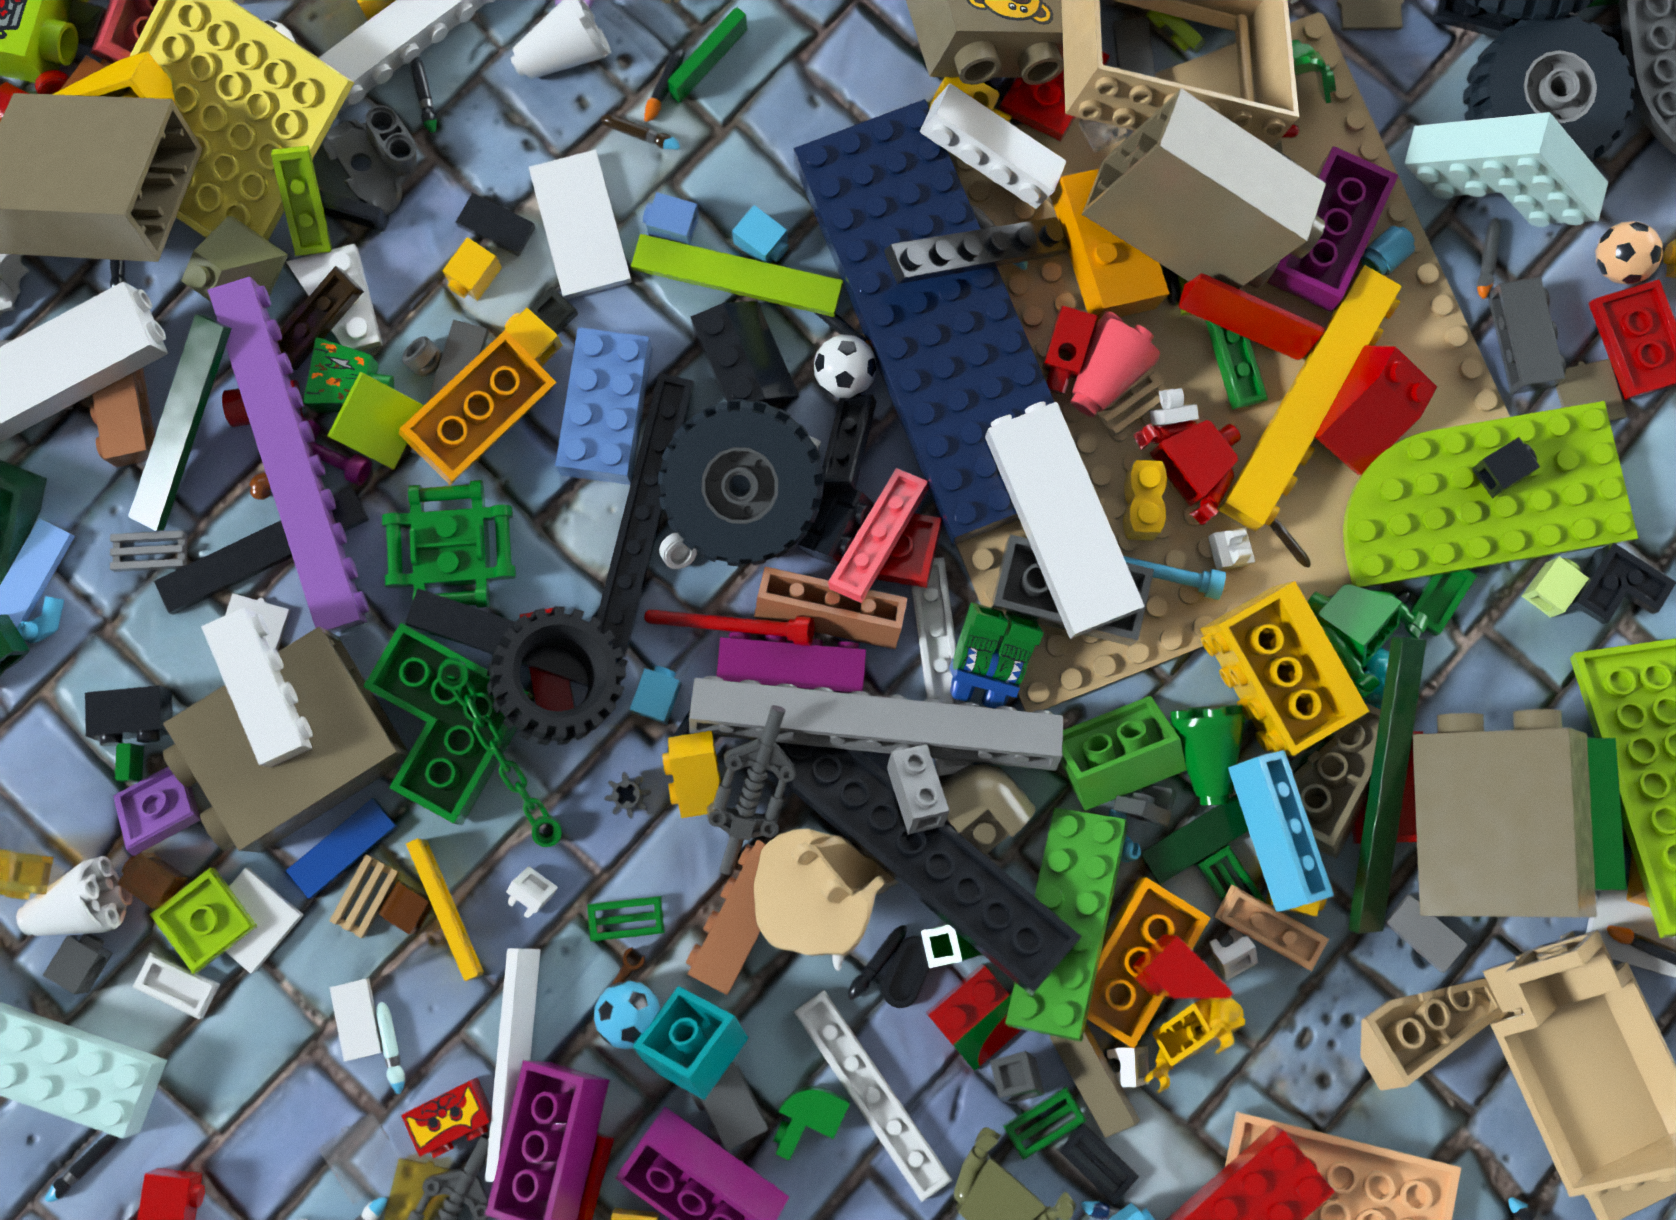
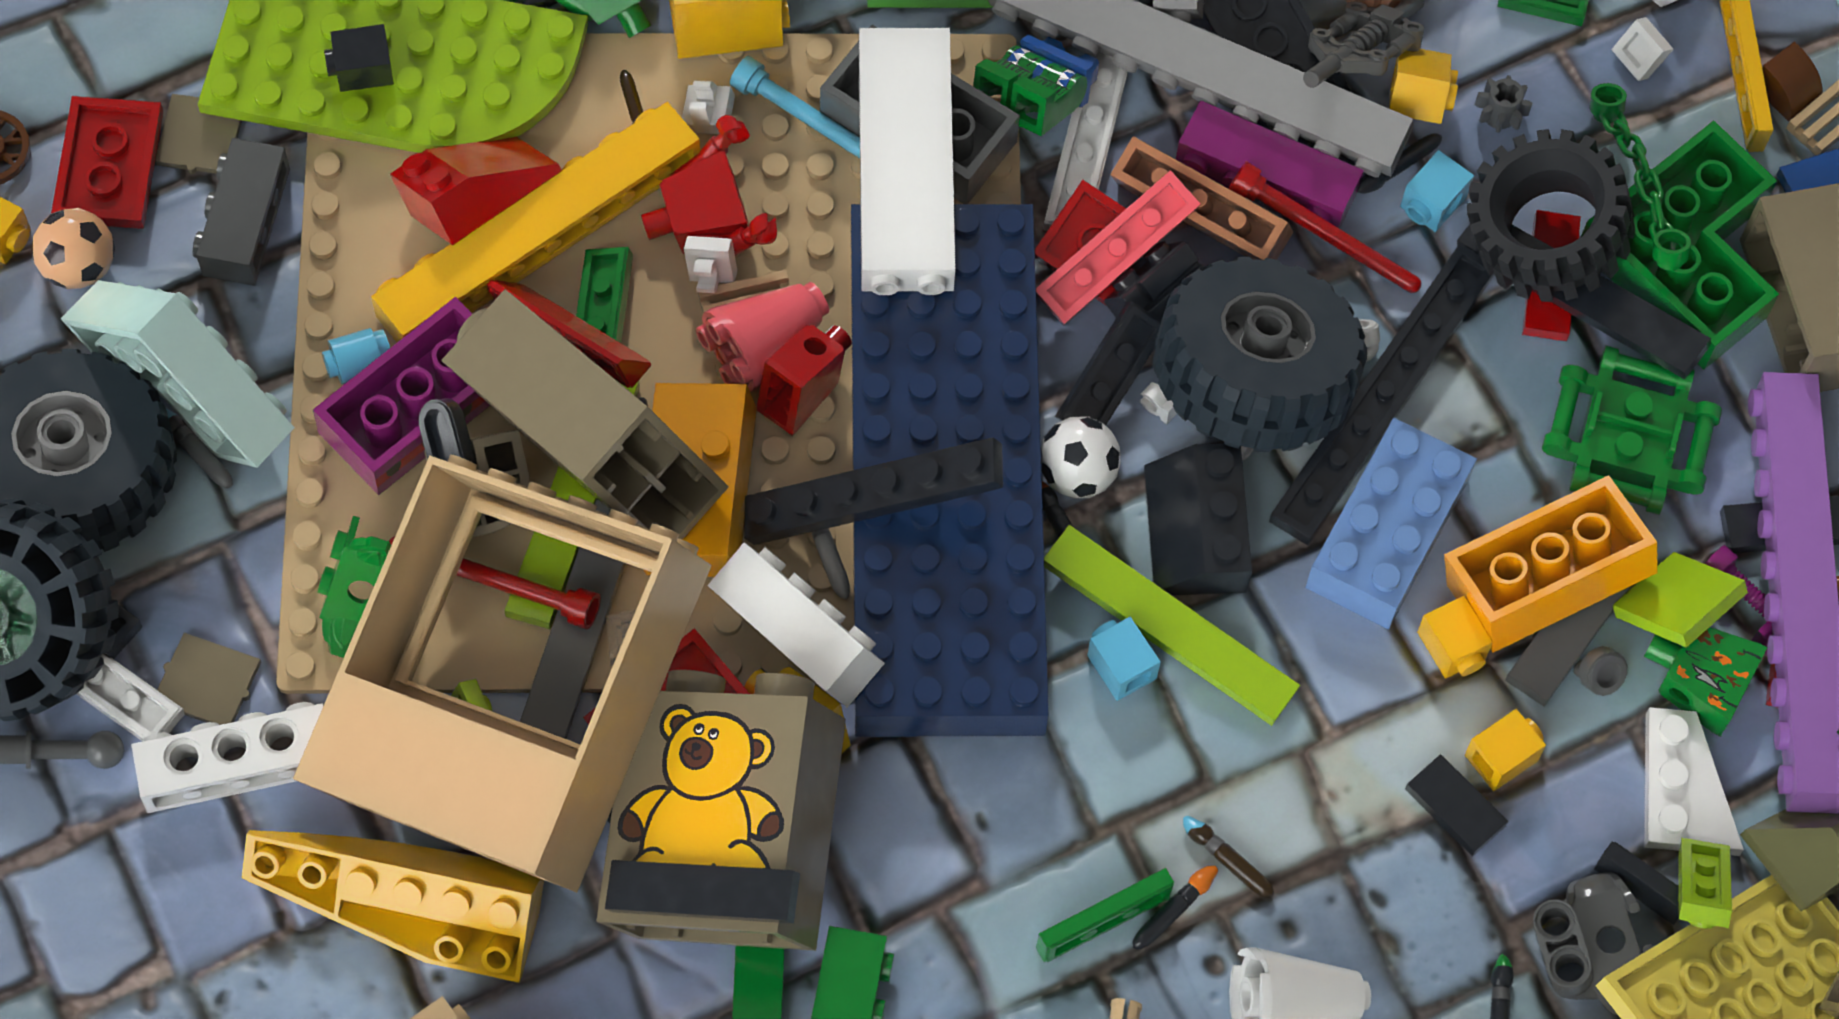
camera: 160 degrees left, 15 degrees down
dark brown tile [277,266,364,370] -> none
white tile [529,150,632,300] -> none
pearl dark grey tile [529,287,578,335] -> none
medium blue brick [643,192,699,245] -> none
yellow brick [1123,460,1167,541] -> none
dark grey piece [1477,218,1501,299] -> none

